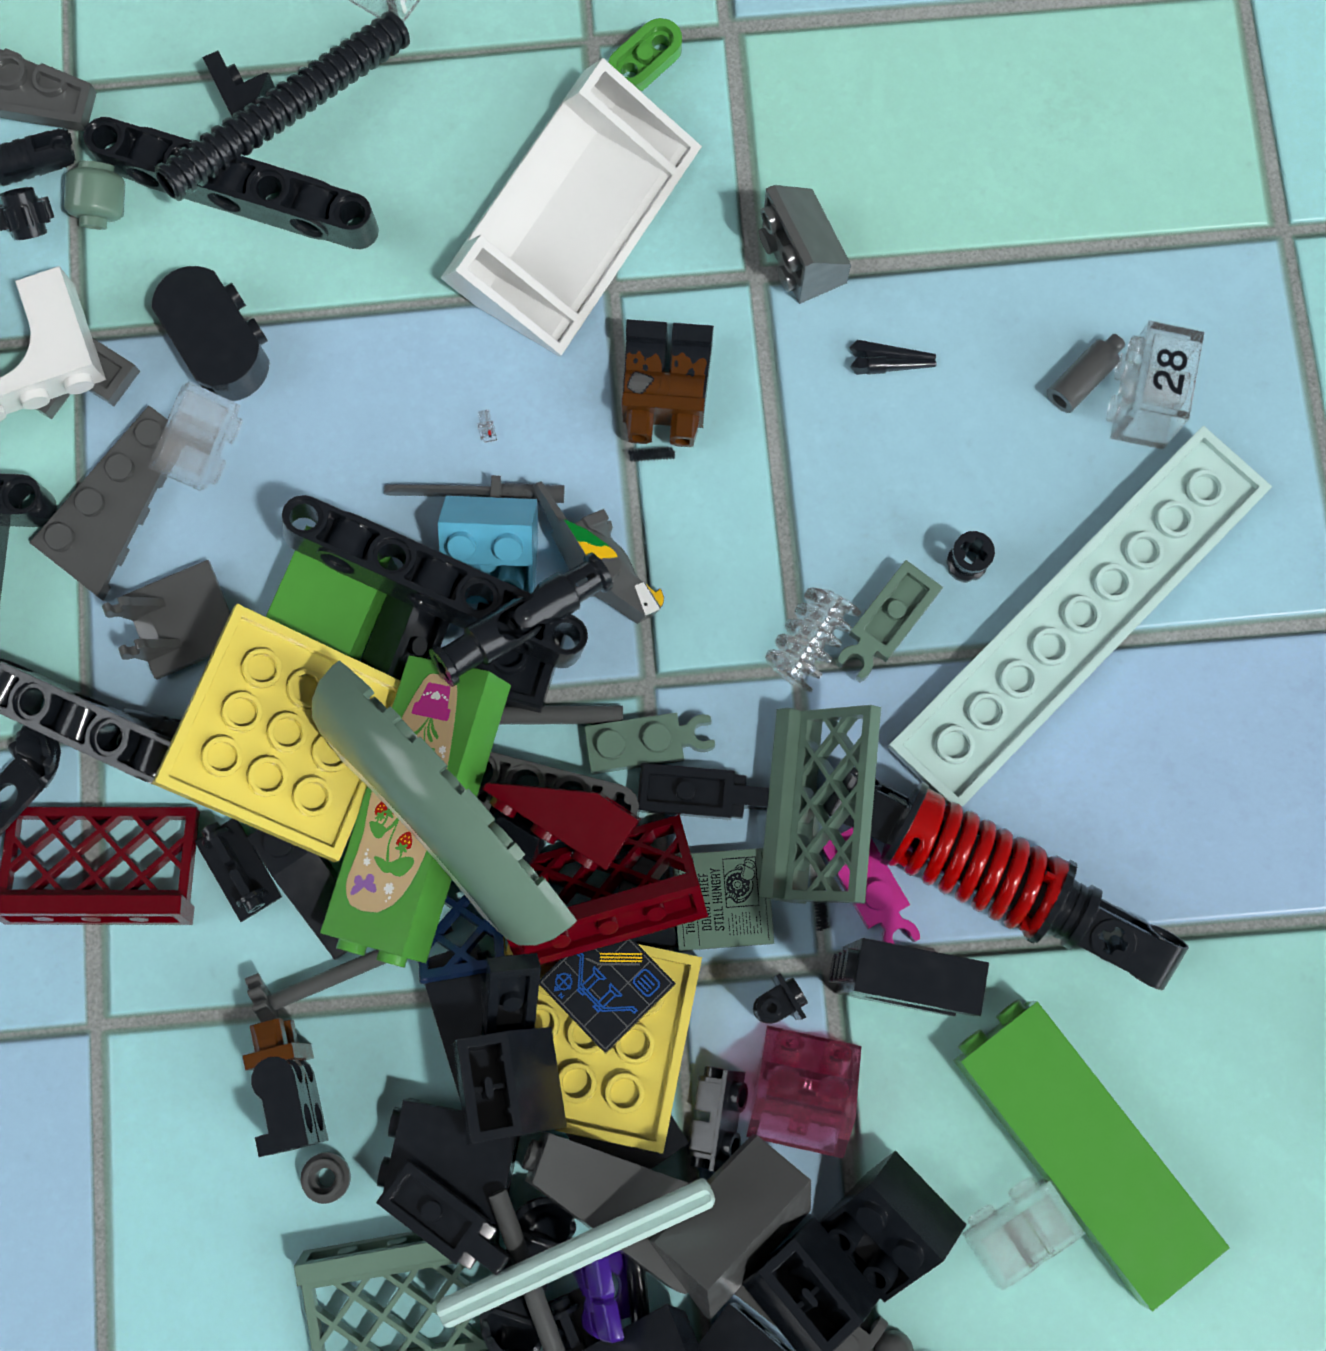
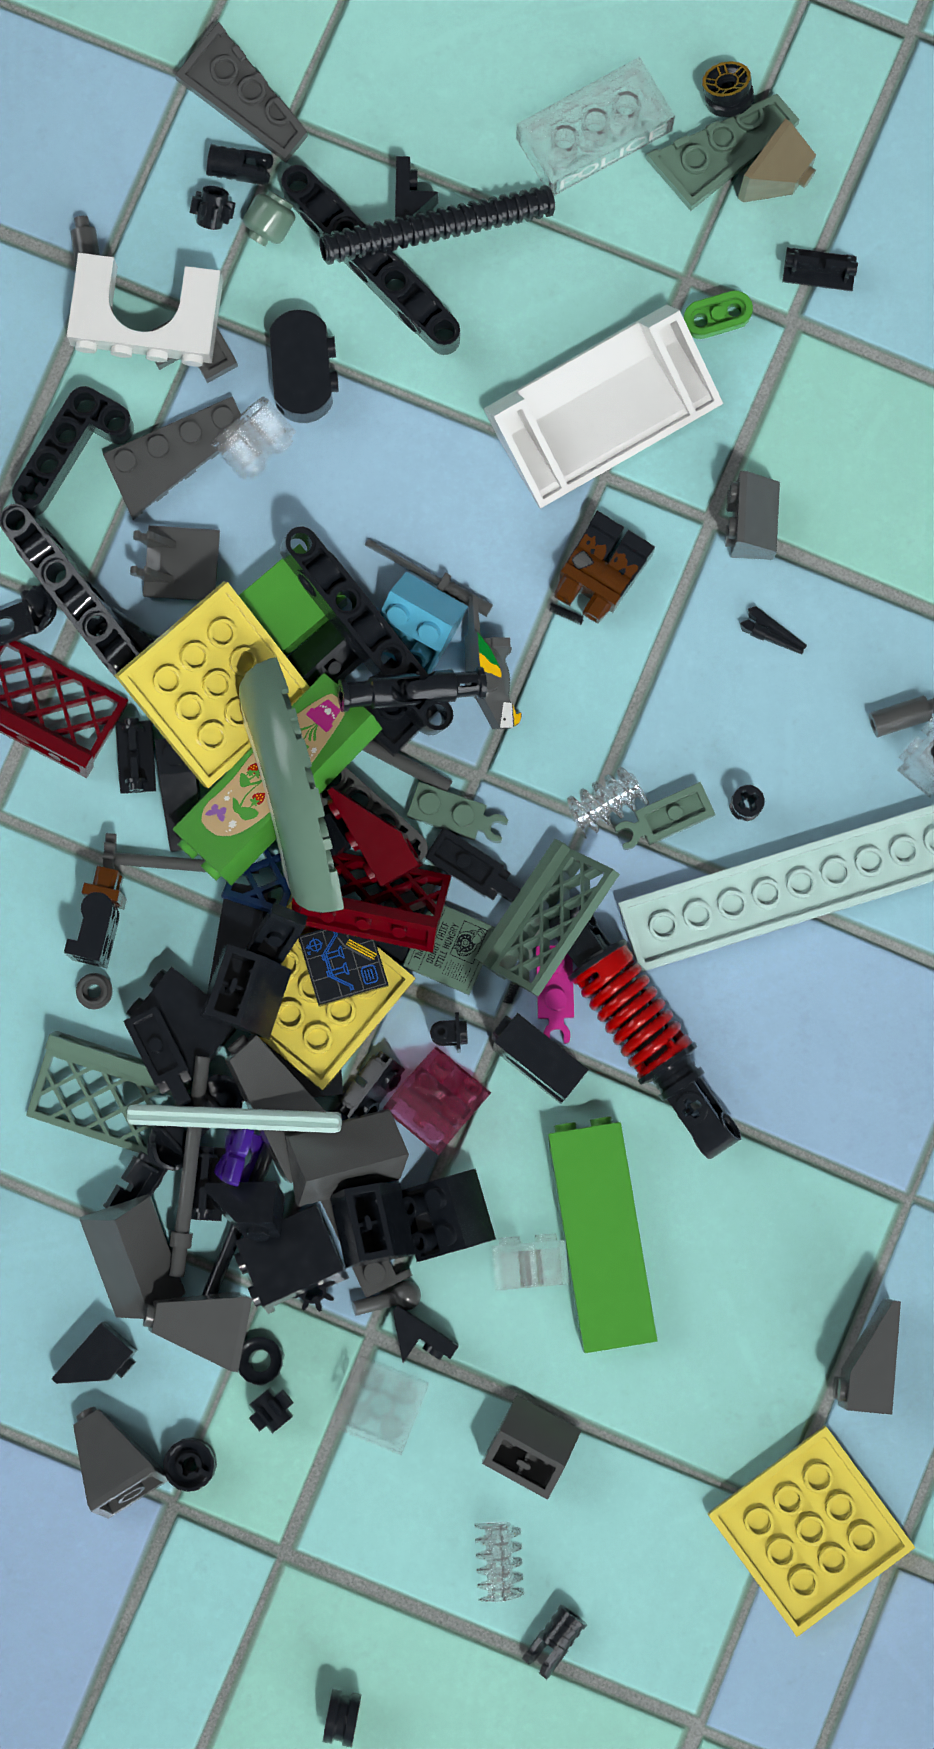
camera: 25 degrees right, 5 degrees up
clear piece [477,409,497,443] -> none

